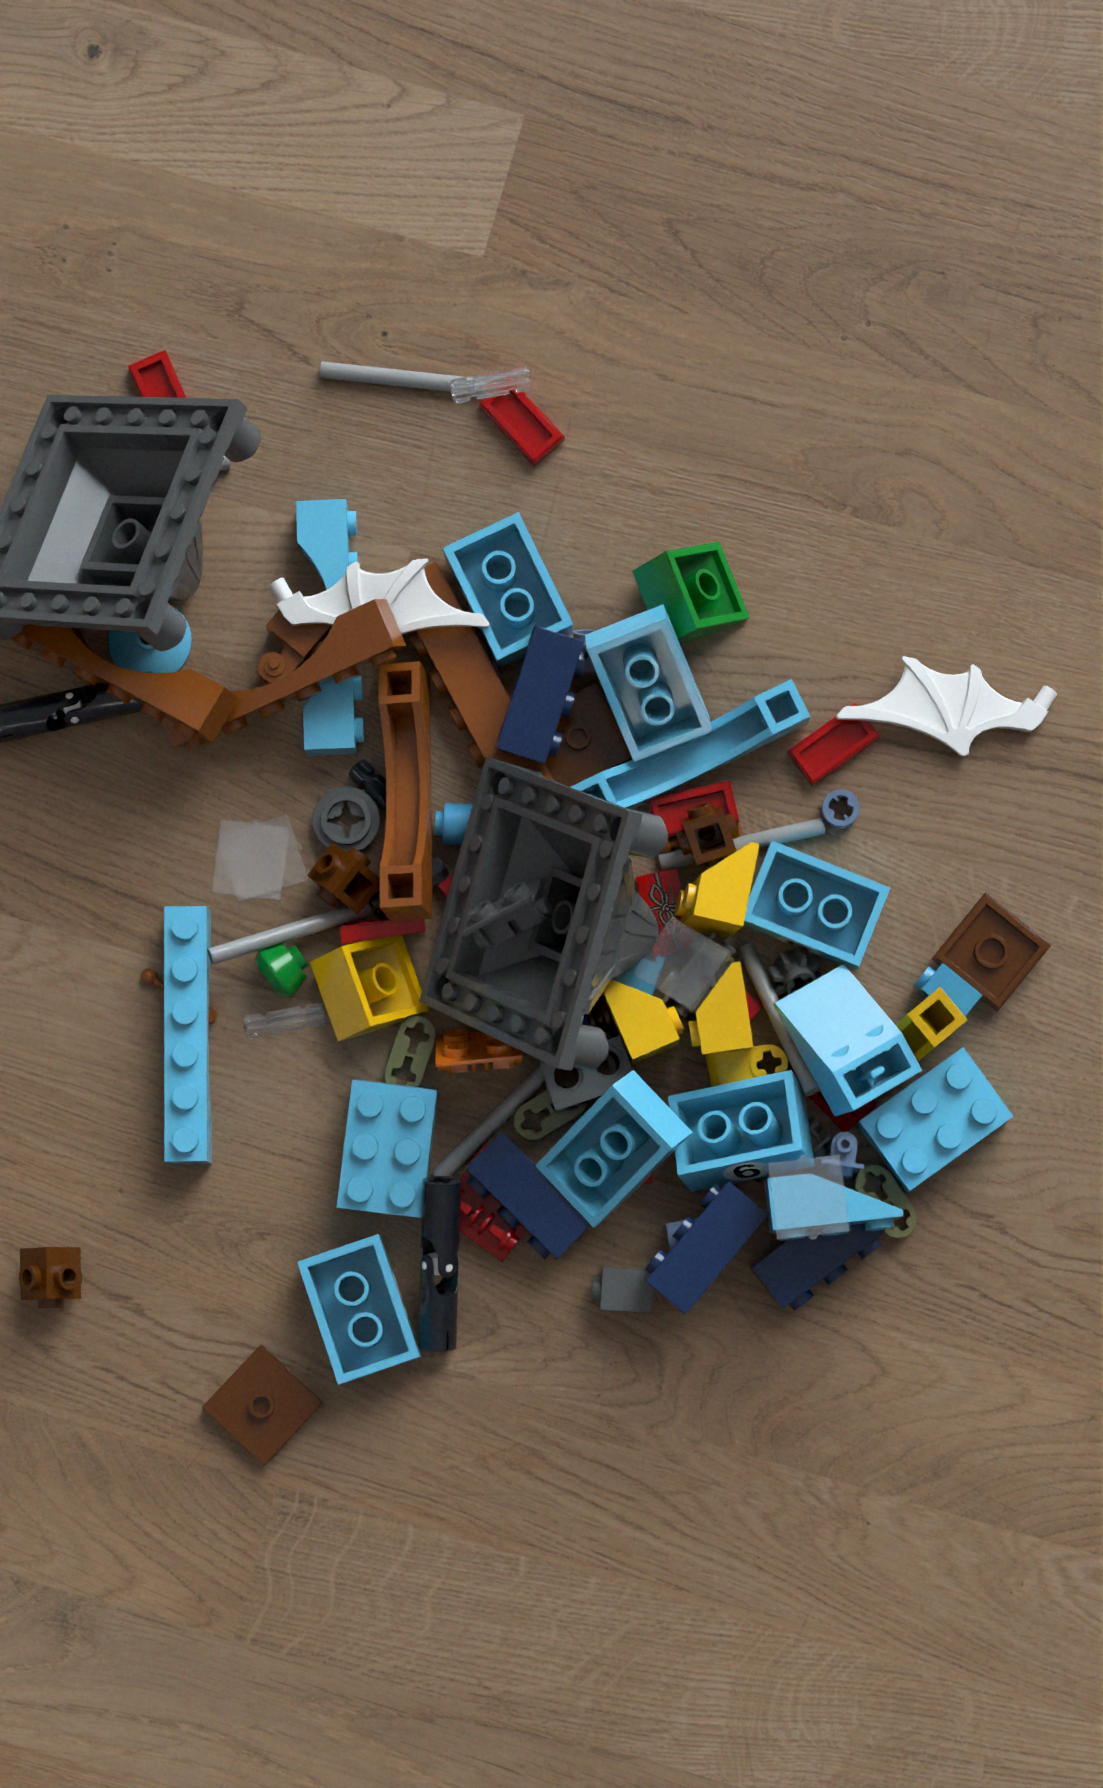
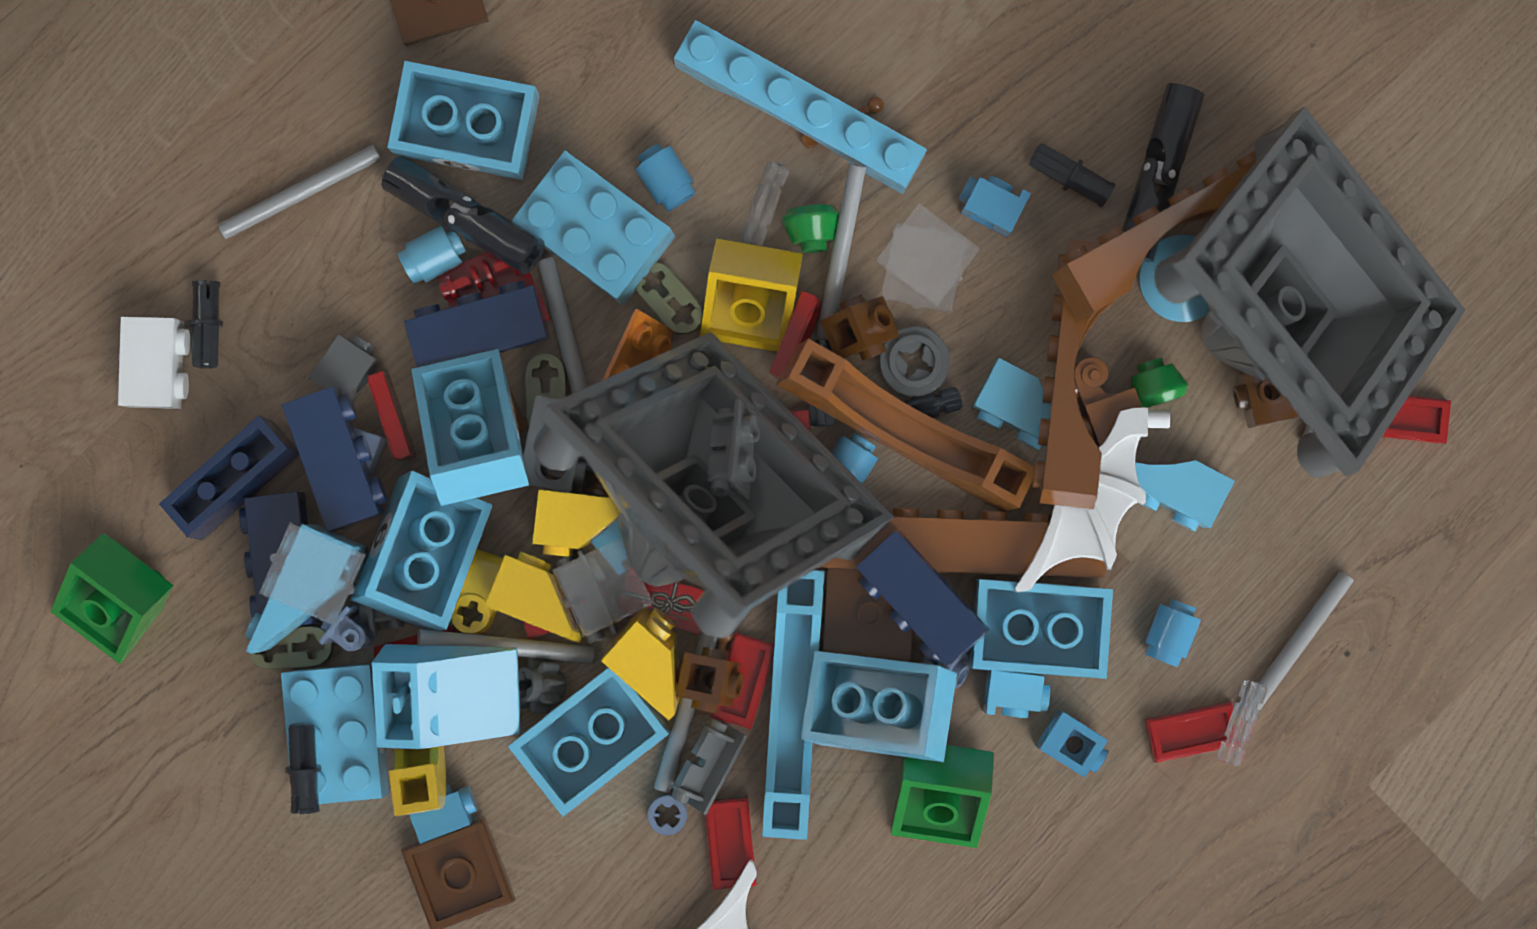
camera: 115 degrees right, 5 degrees up
none -> green slope [50,532,174,664]
none -> white brick [118,317,190,409]
none -> dark blue brick [159,415,299,540]
none -> black axle [188,280,223,369]
none -> light grey bar [218,144,382,239]
none -> black axle [285,722,322,814]
none -> red tile [367,371,416,461]
none -> medium azure brick [397,225,466,284]
none -> dark azure brick [635,144,696,212]
none -> dark grey hinge [671,718,748,815]
none -> dark azure brick [958,176,1031,238]
none -> medium azure brick [982,670,1050,718]
none -> black axle [1029,144,1116,208]
none -> dark azure brick [1035,709,1109,778]
none -> green cone [1131,357,1189,408]
none -> dark azure brick [1145,599,1201,667]
none -> reddish brown brick [1233,374,1299,428]

